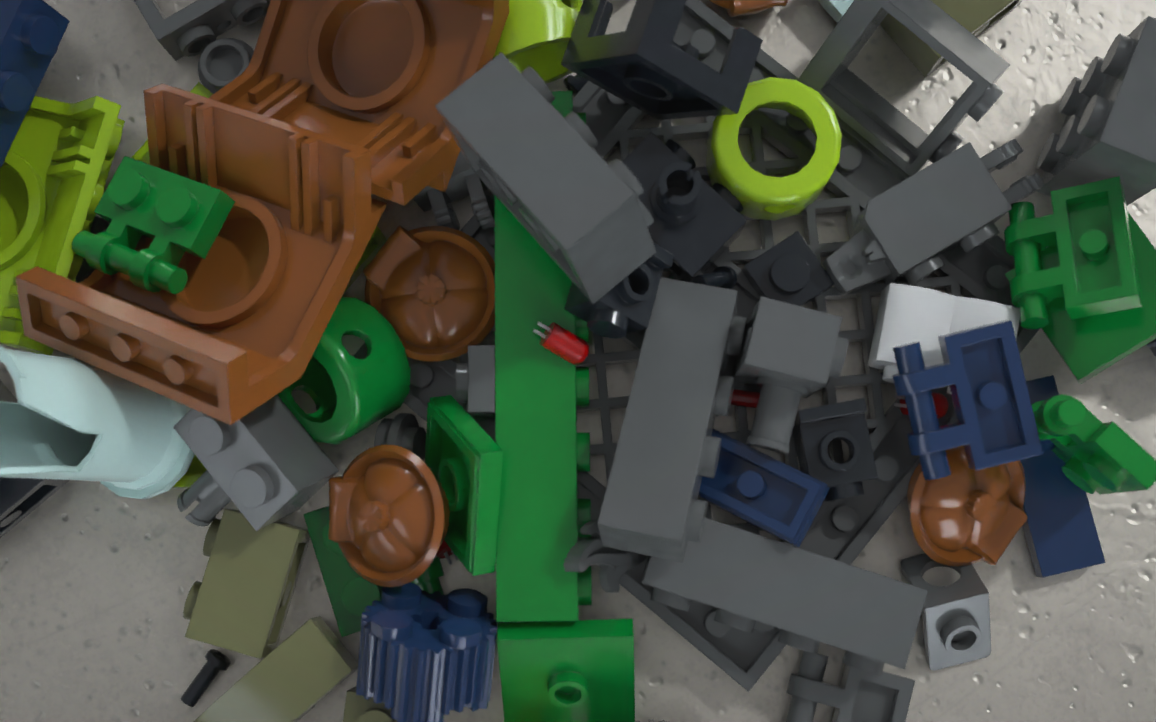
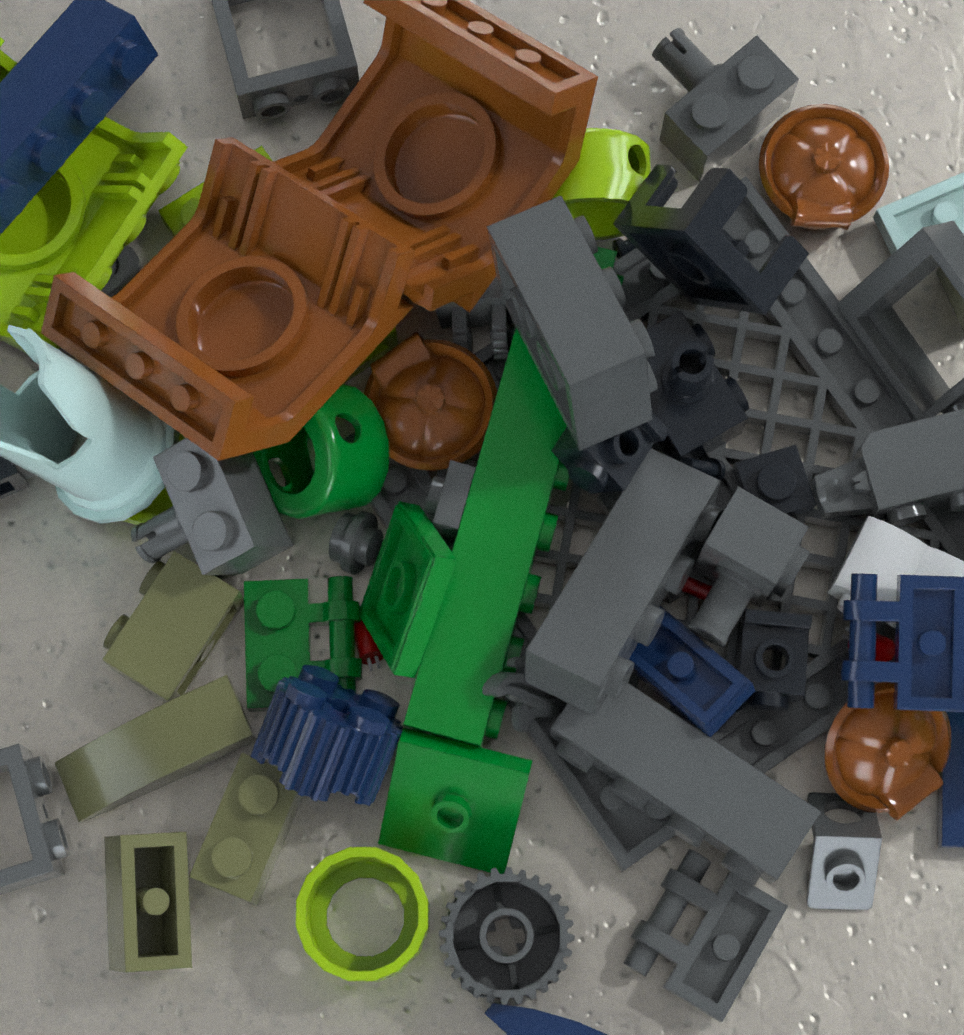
camera: 10 degrees right, 5 degrees down
green plate [72,156,235,294] -> none
black piece [181,649,231,707] -> none
dark grey plate [198,38,254,94] -> none
dark orange piece [328,444,450,587] -> none
red piece [533,322,589,365] -> none
lime piece [705,77,842,221] -> none

